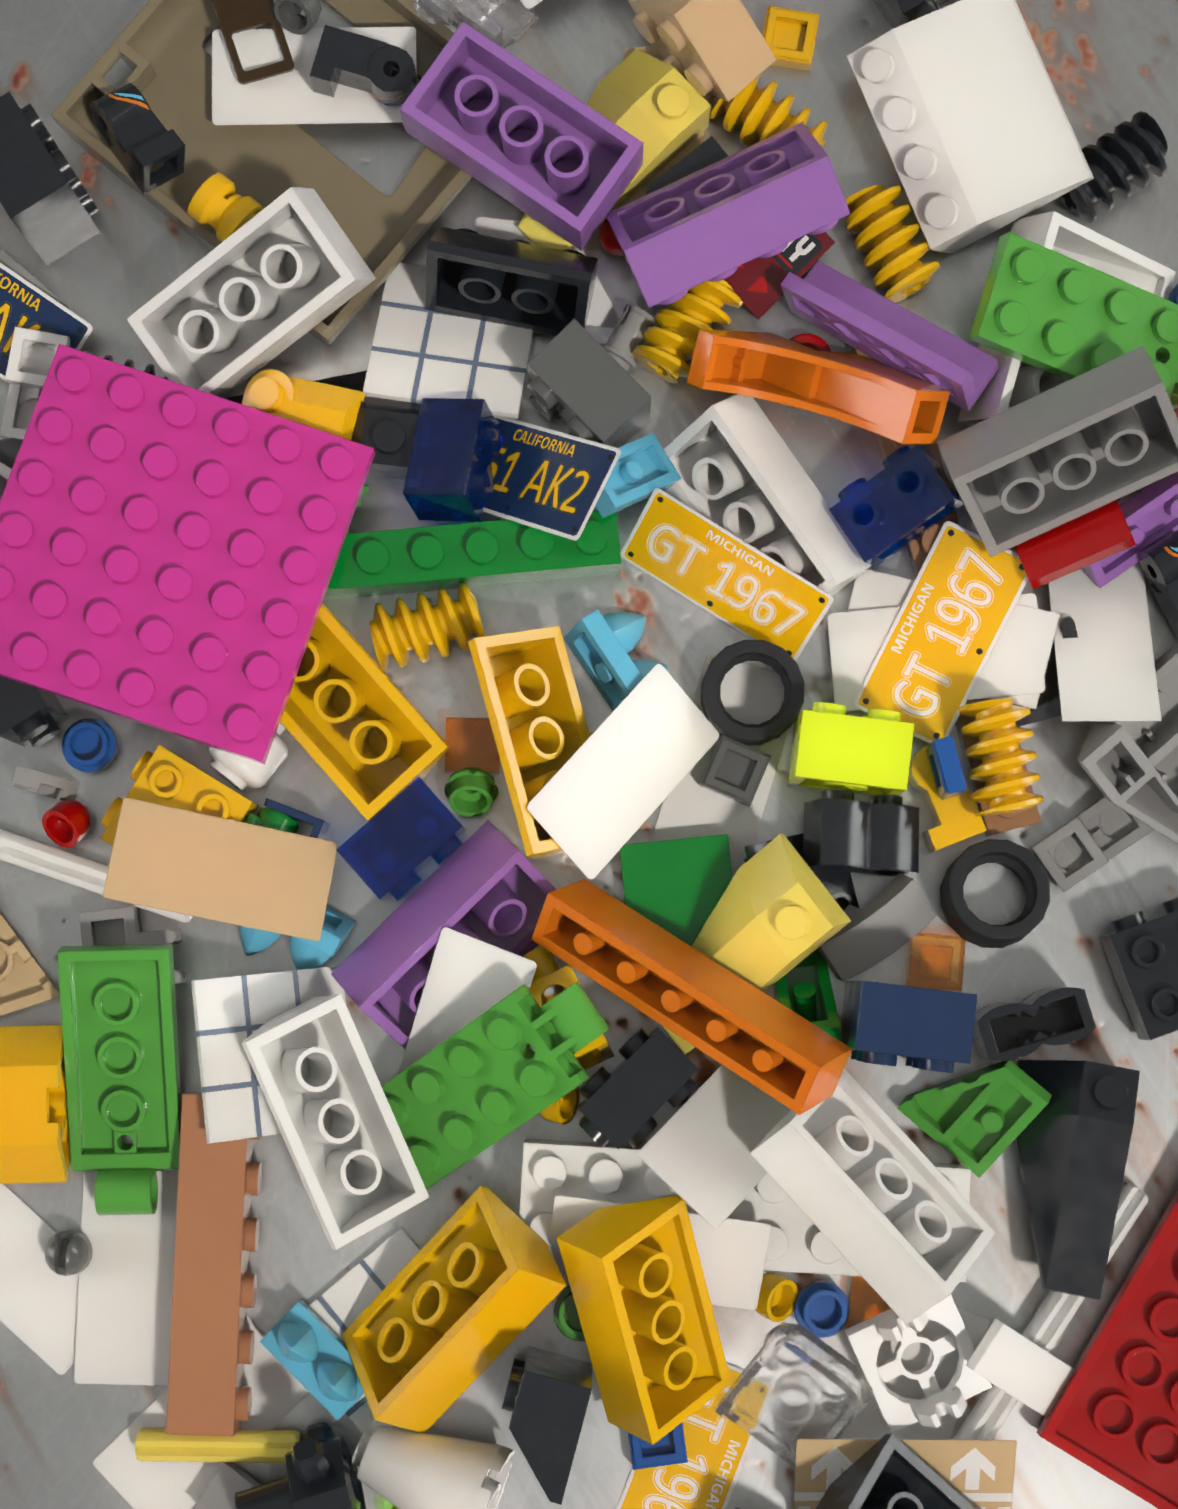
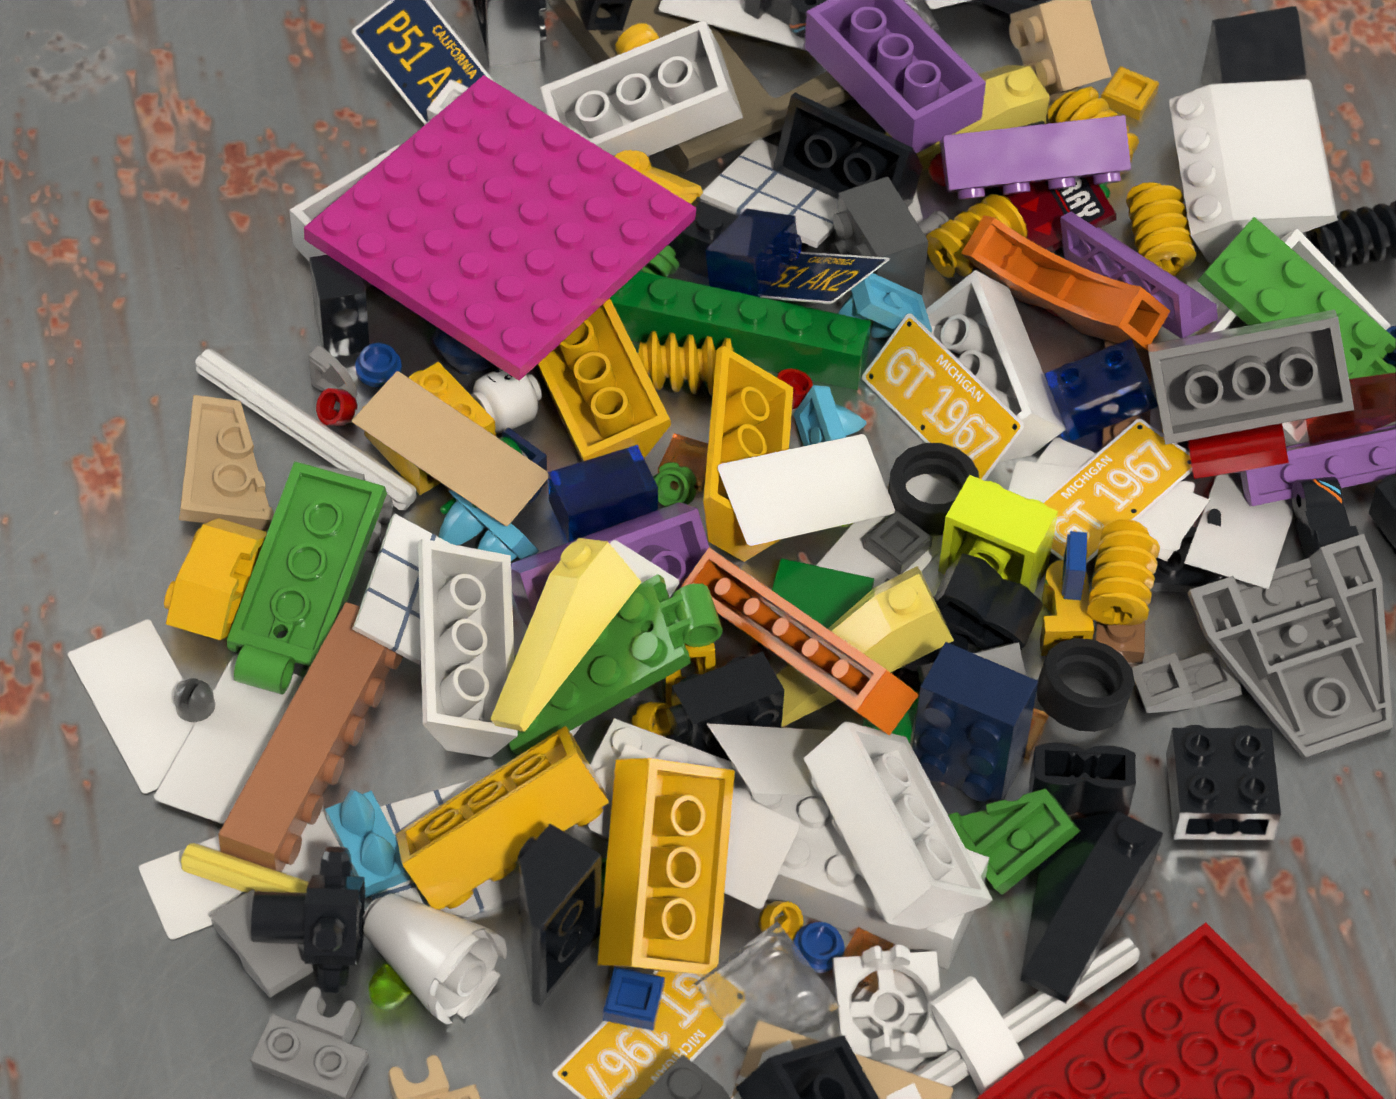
camera: 15 degrees right, 30 degrees down
none -> light yellow wedge [490,538,641,732]
none -> red hinge [777,369,813,409]

